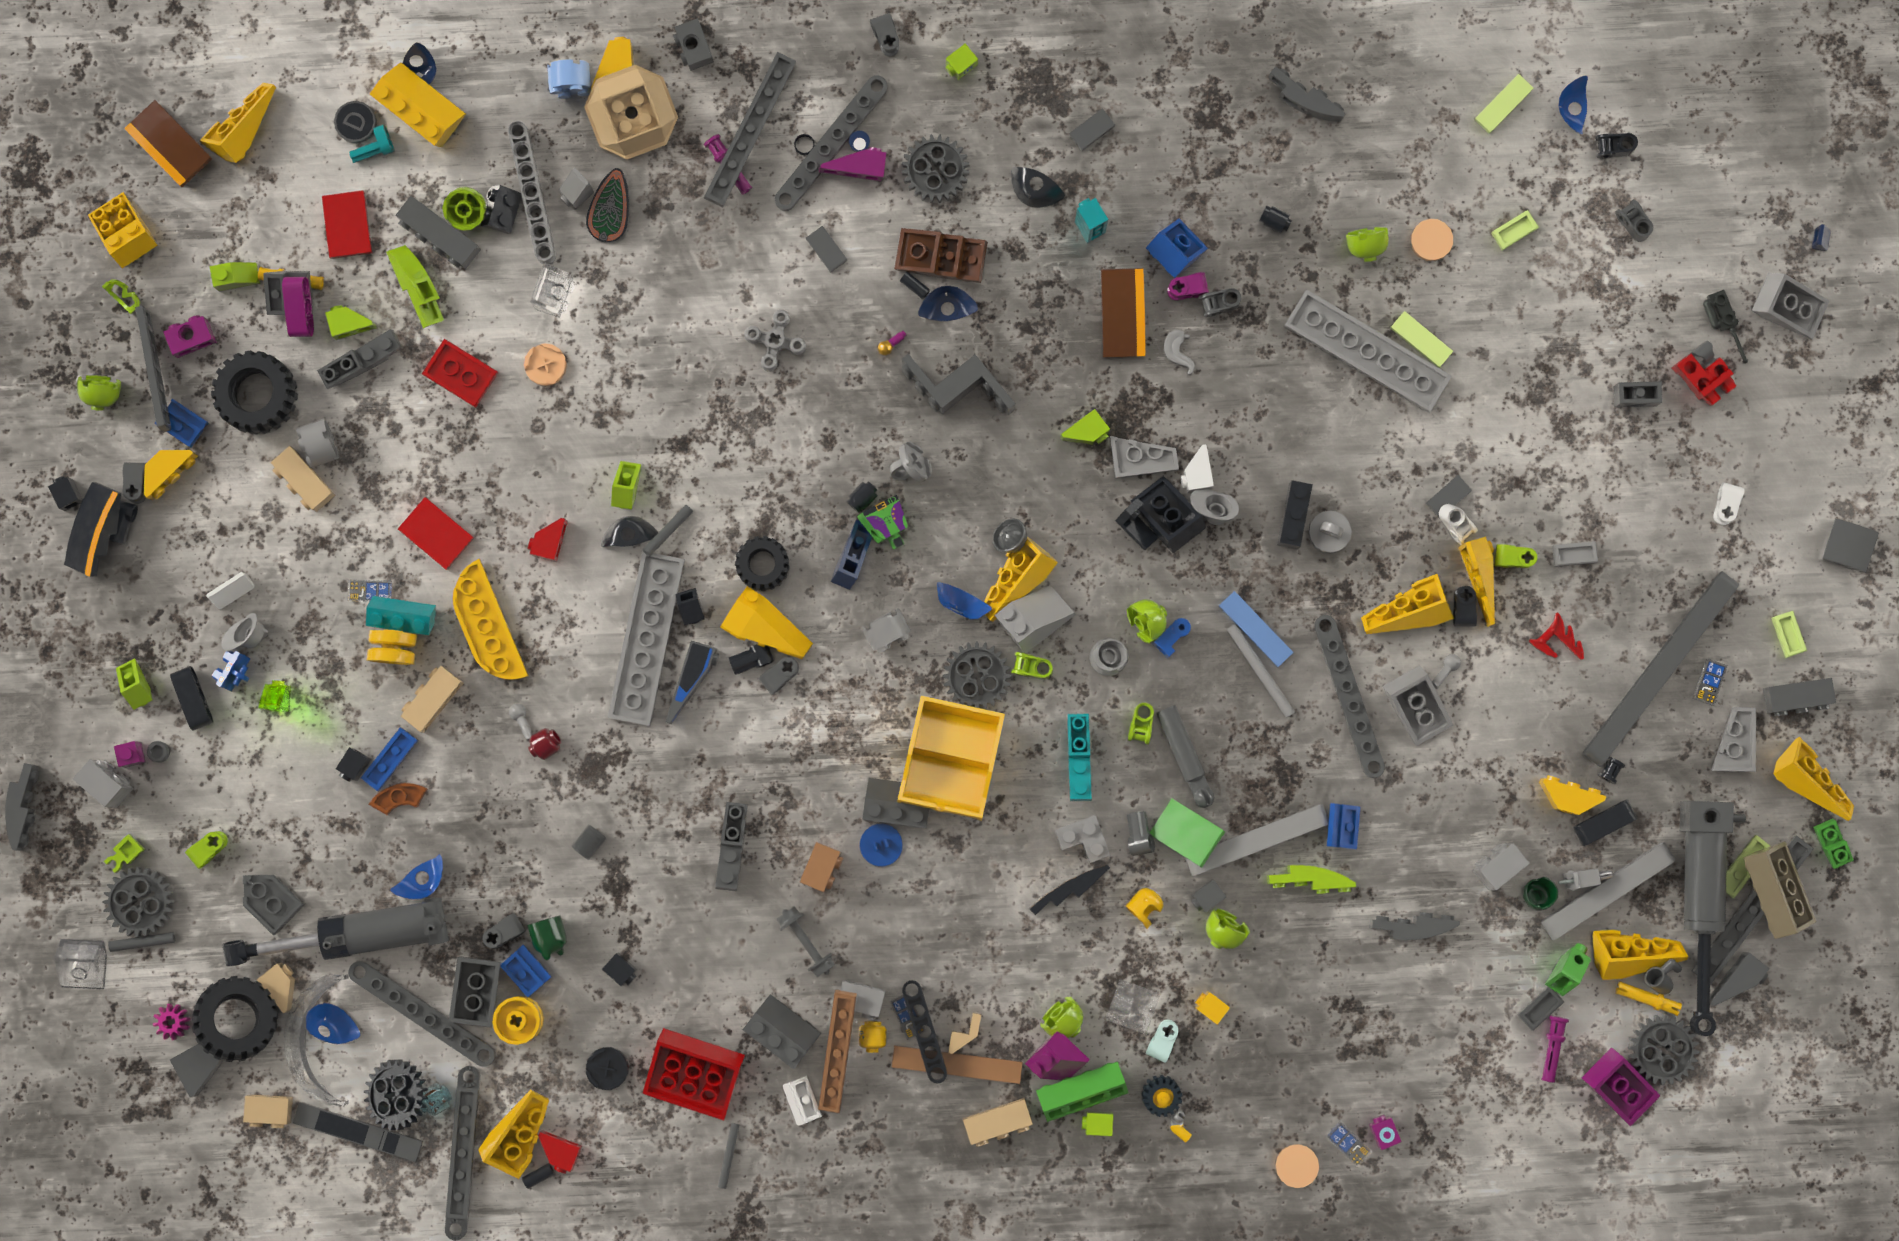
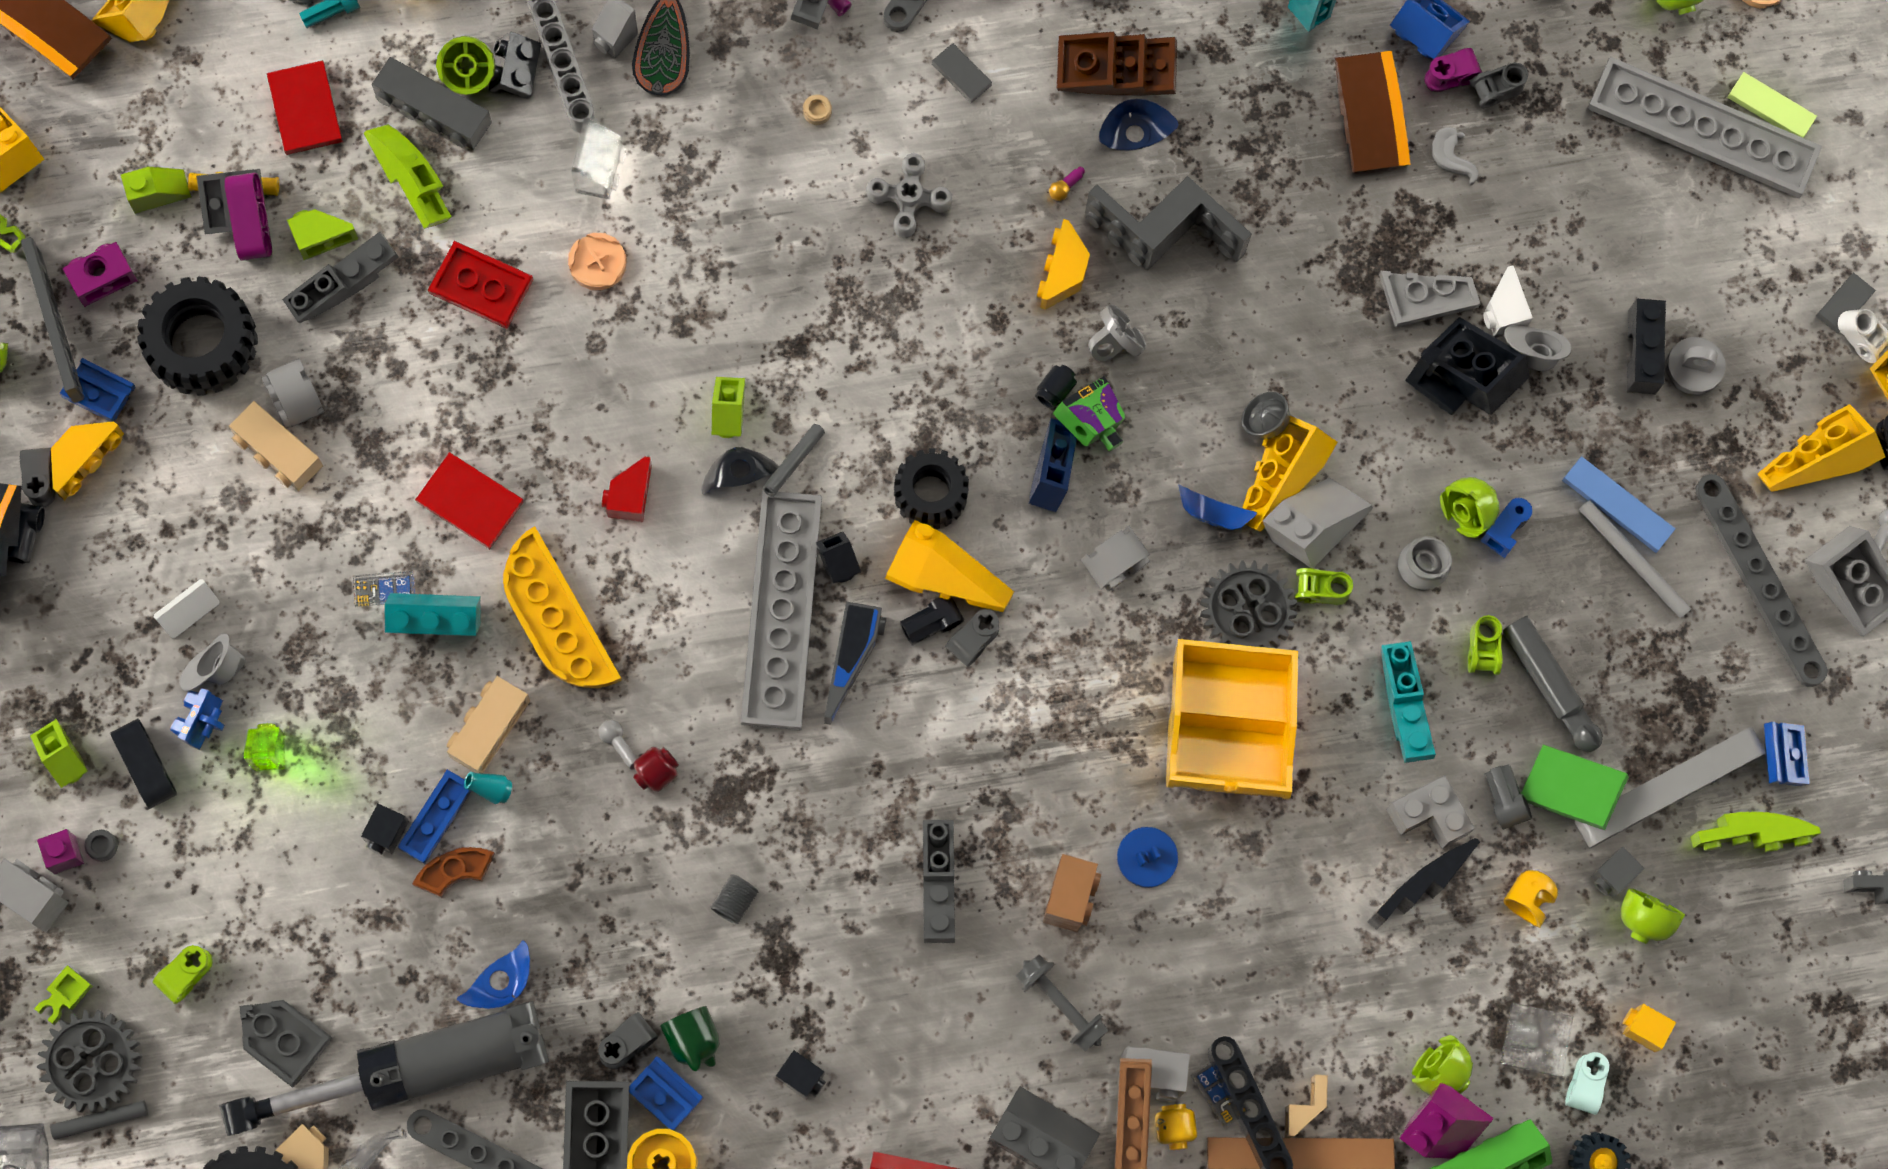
camera: 15 degrees left, 10 degrees down
yellow wheel [366,630,417,665] -> none
dark grey slope [862,778,929,829] -> none
black axle [900,271,930,300] -> none
lime slope [1060,409,1110,445] -> none
none -> teal cone [464,771,512,804]
none -> tan tile [803,95,832,125]
none -> yellow slope [1037,219,1090,310]

